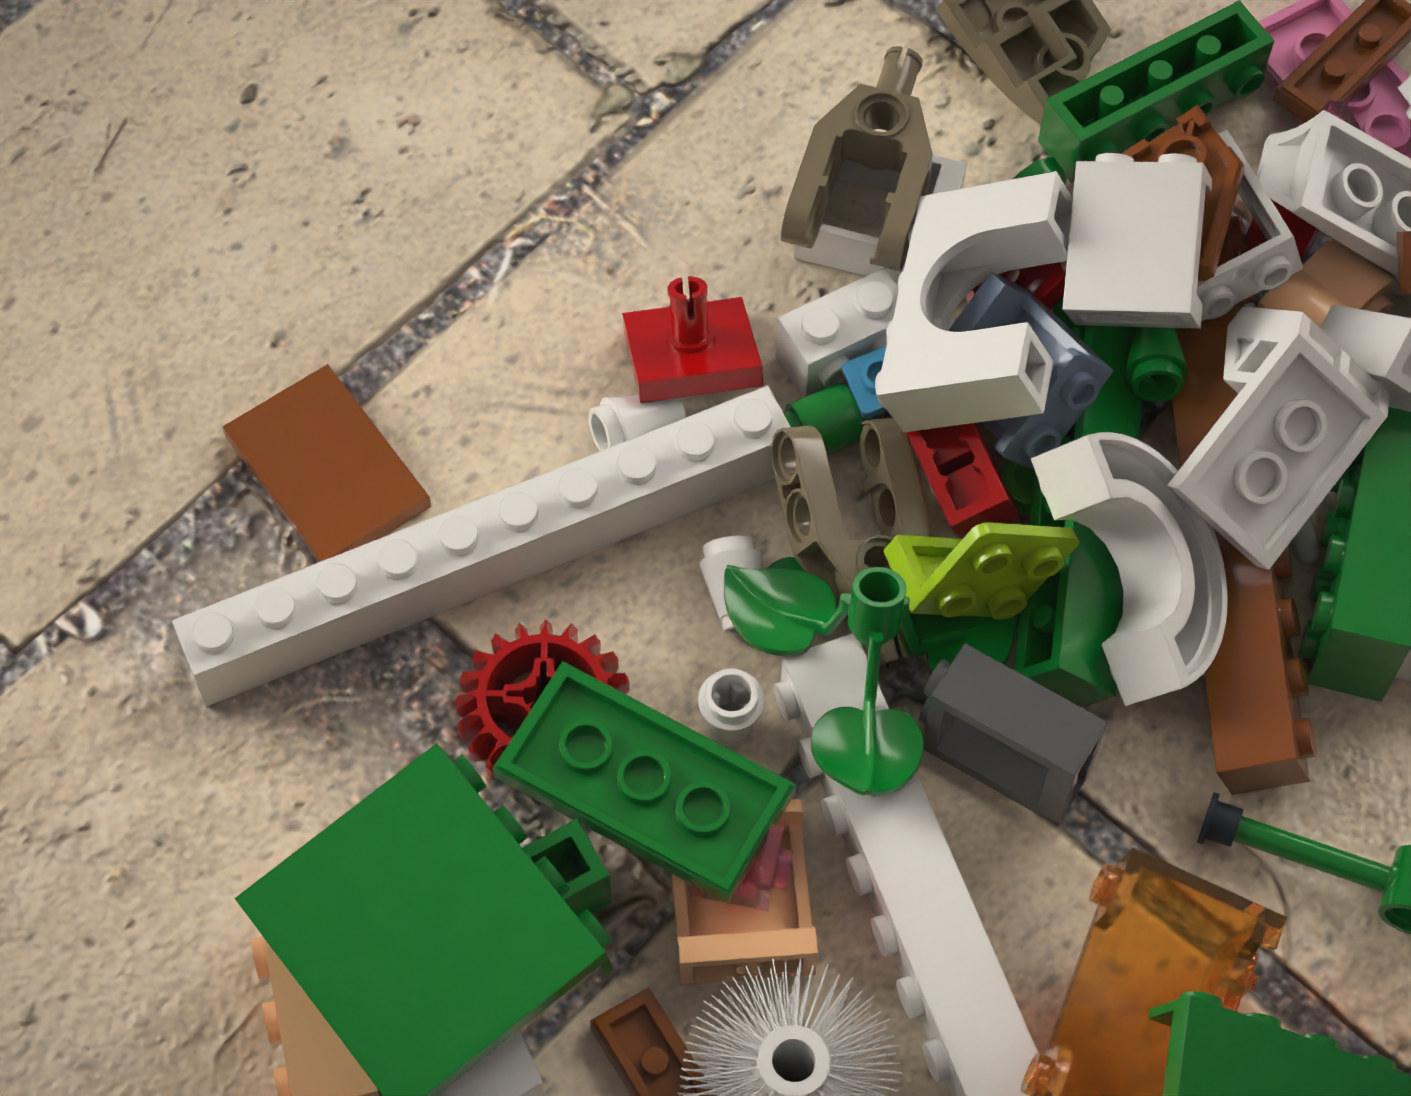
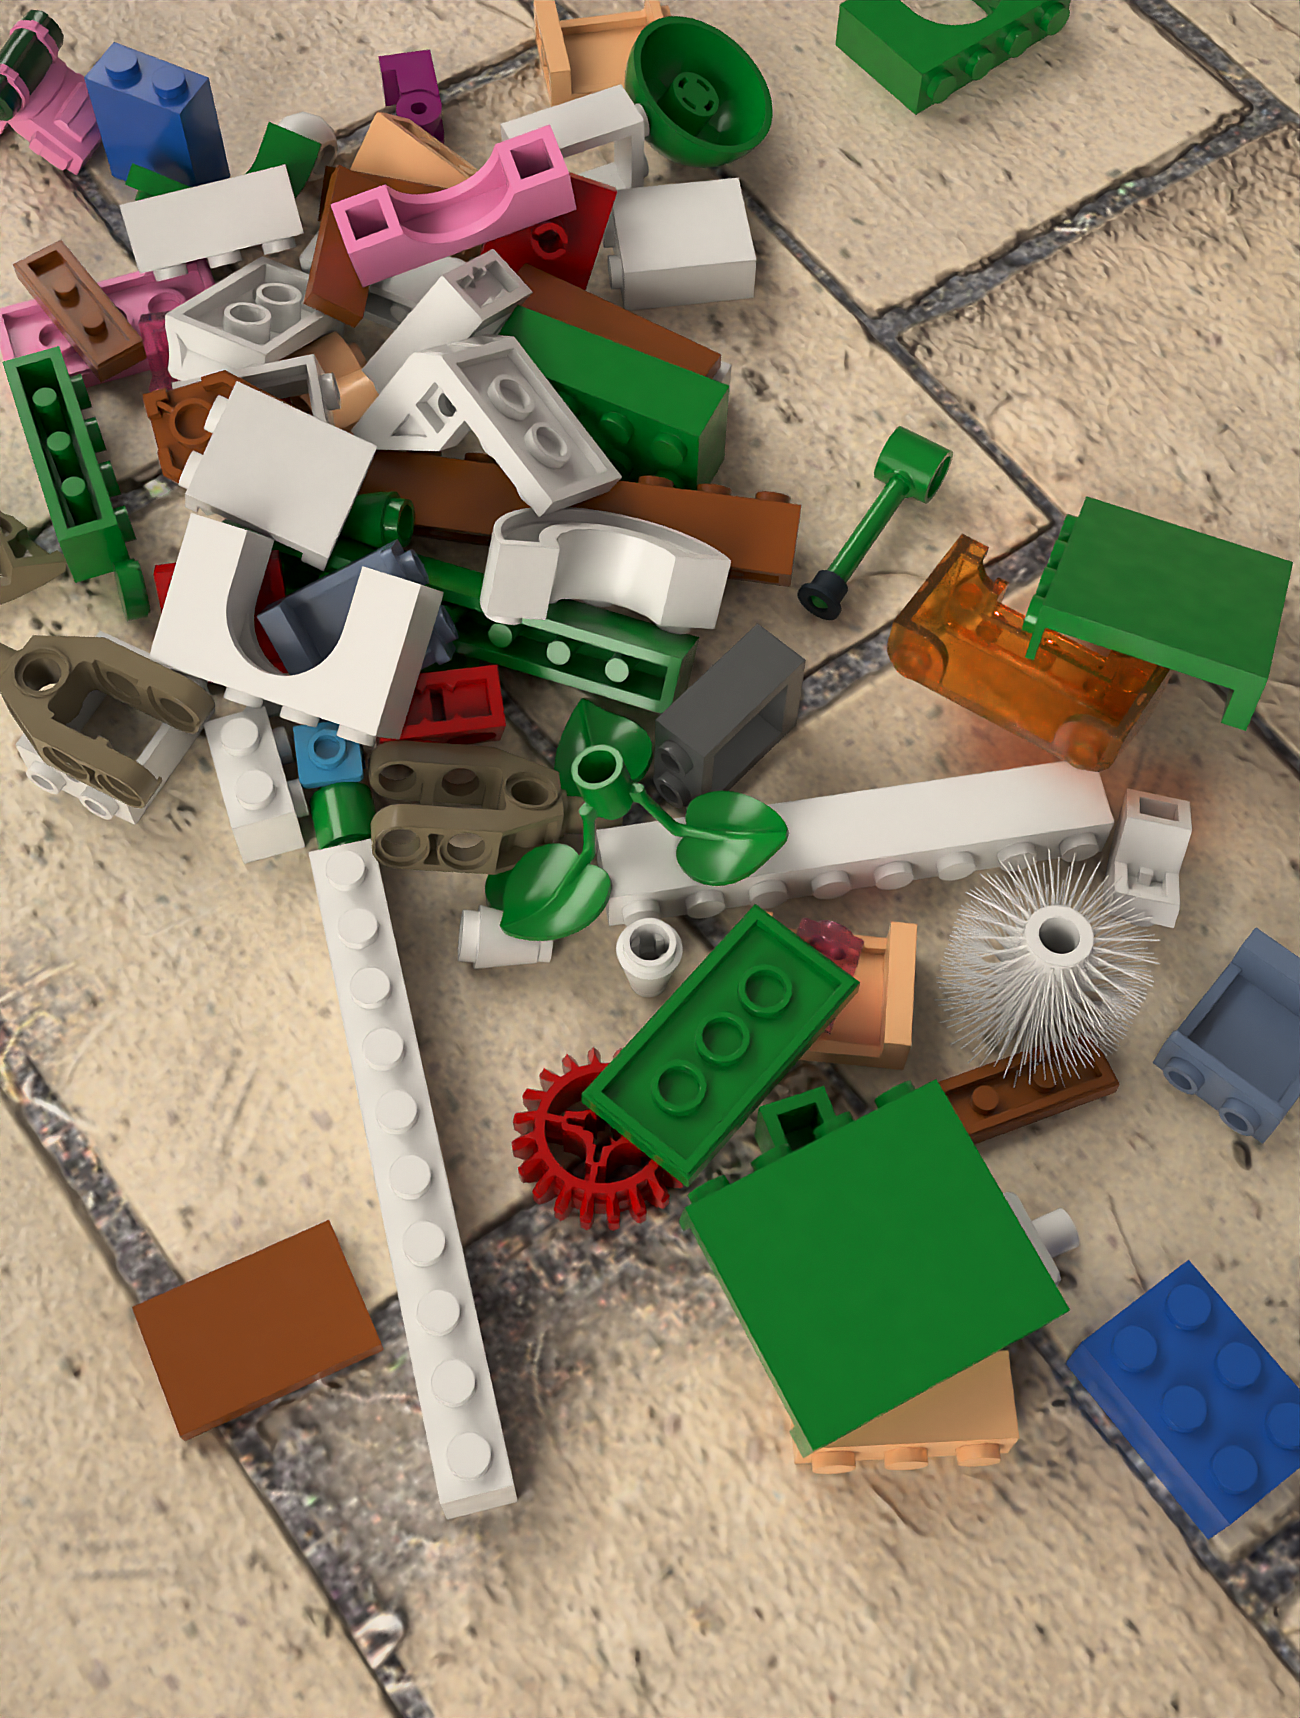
camera: 80 degrees left, 0 degrees up
white cone [588,395,686,451] -> none
red tile [622,276,764,403] -> none
lime bracket [883,522,1079,620] -> none

